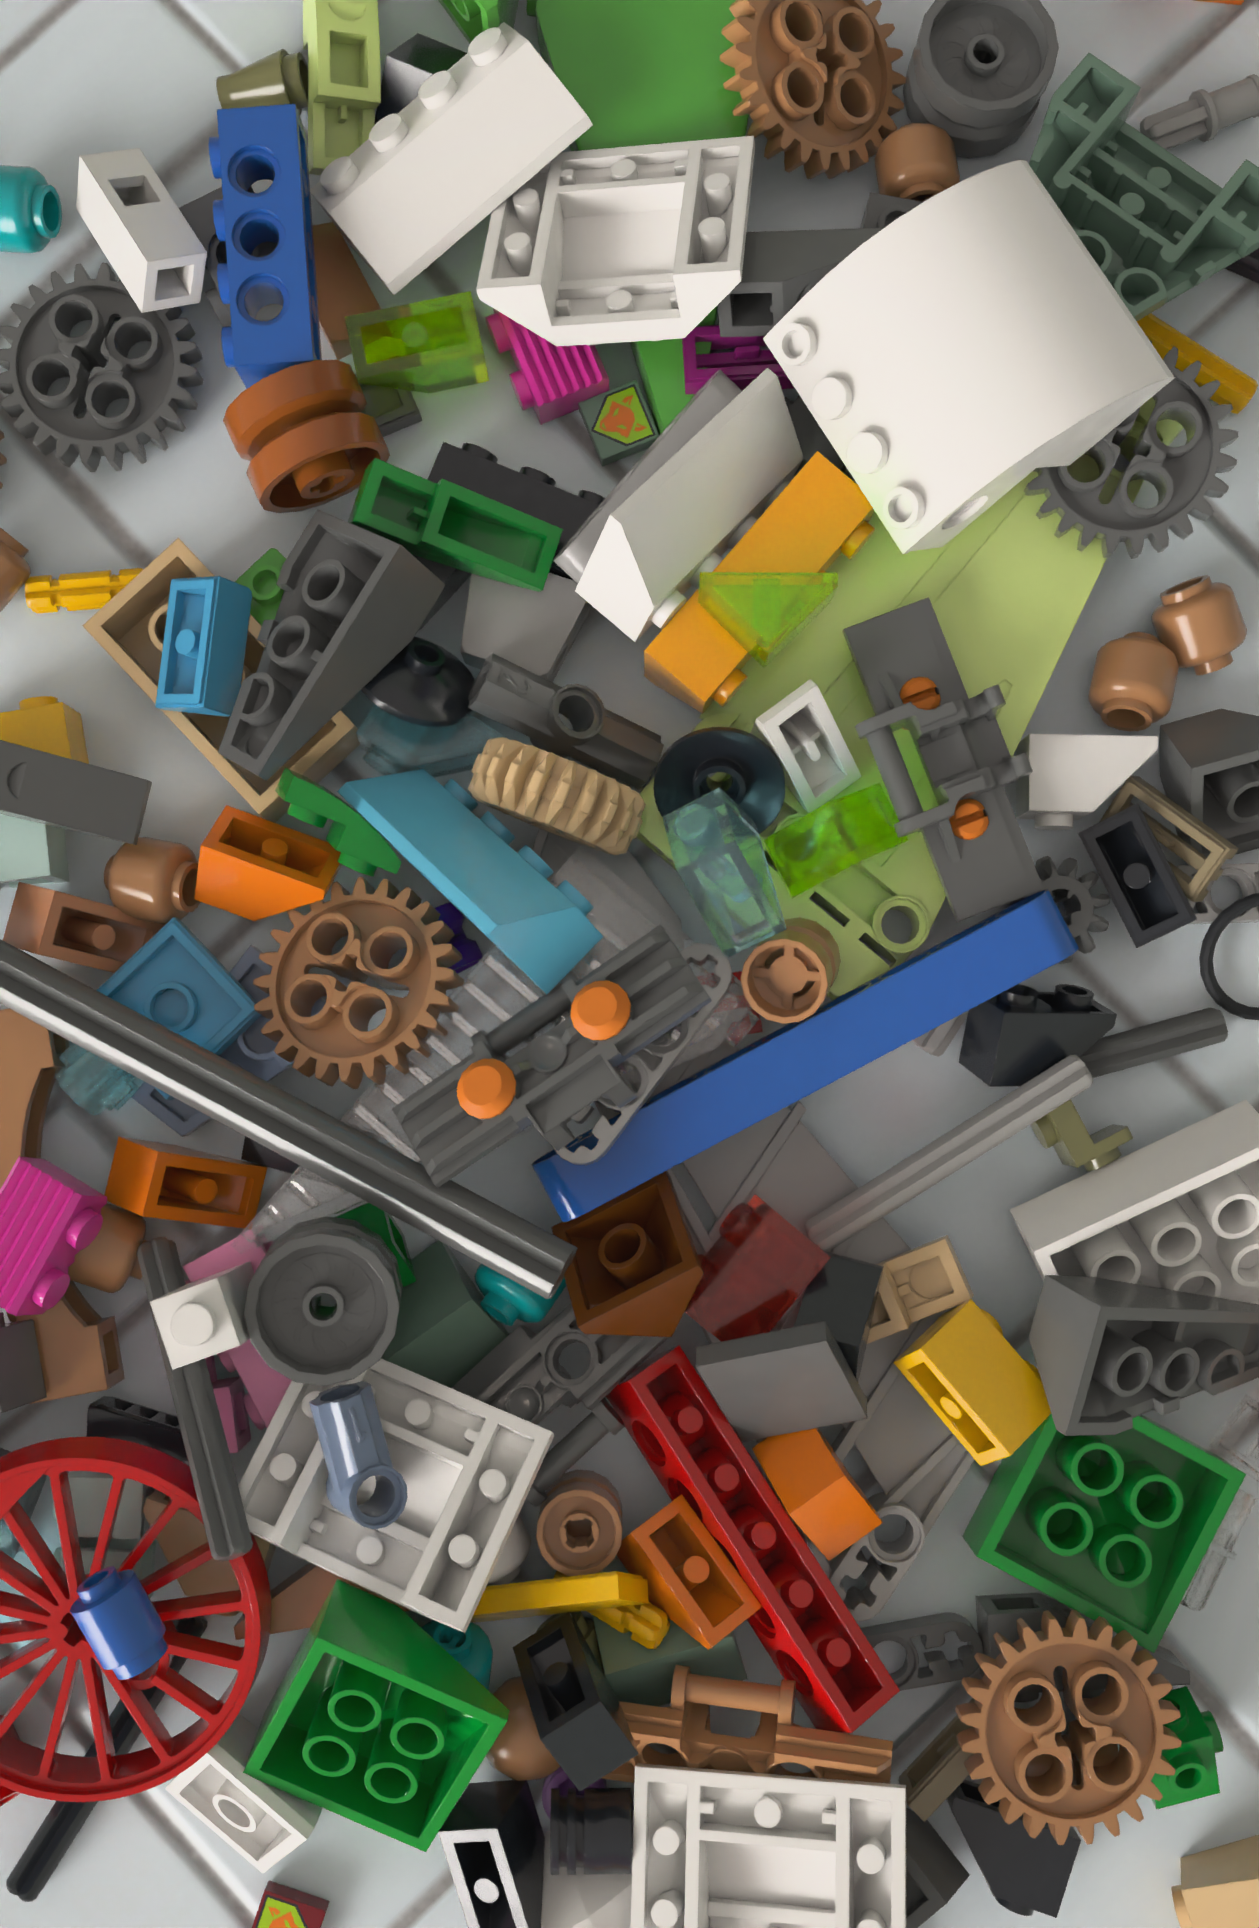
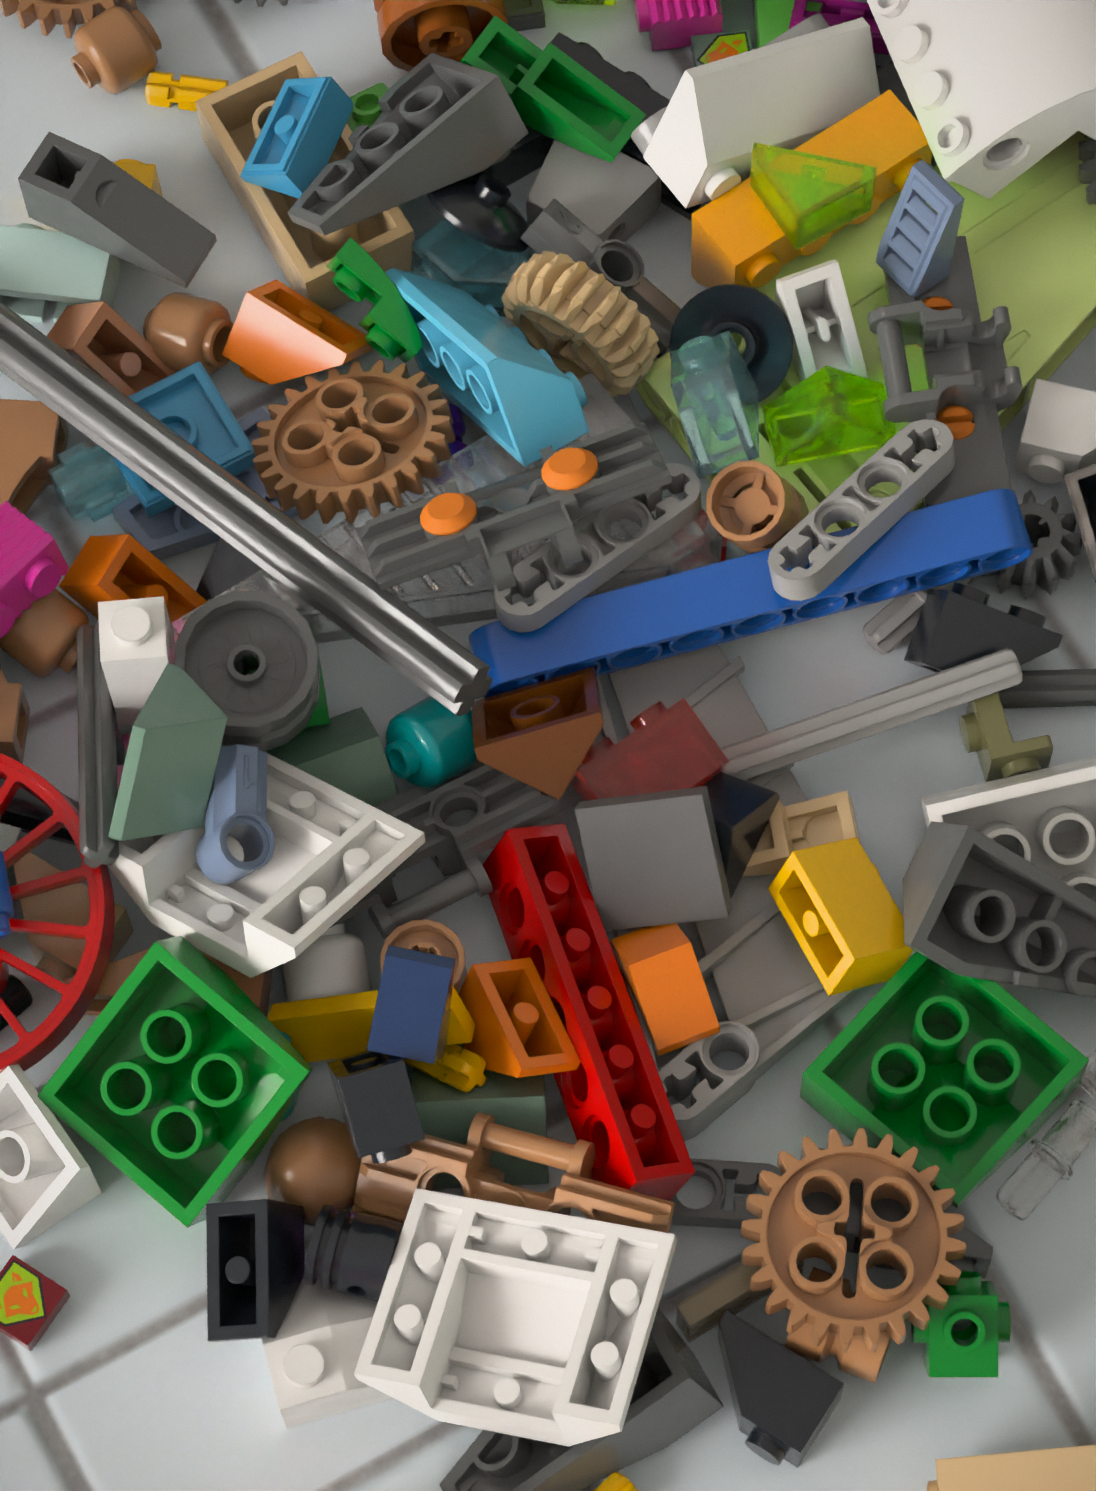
camera: 20 degrees right, 20 degrees down
none -> sand green slope [108,663,228,841]
none -> dark blue slope [367,945,455,1064]
none -> light grey beam [768,419,956,601]
none -> sand blue slope [876,160,964,297]

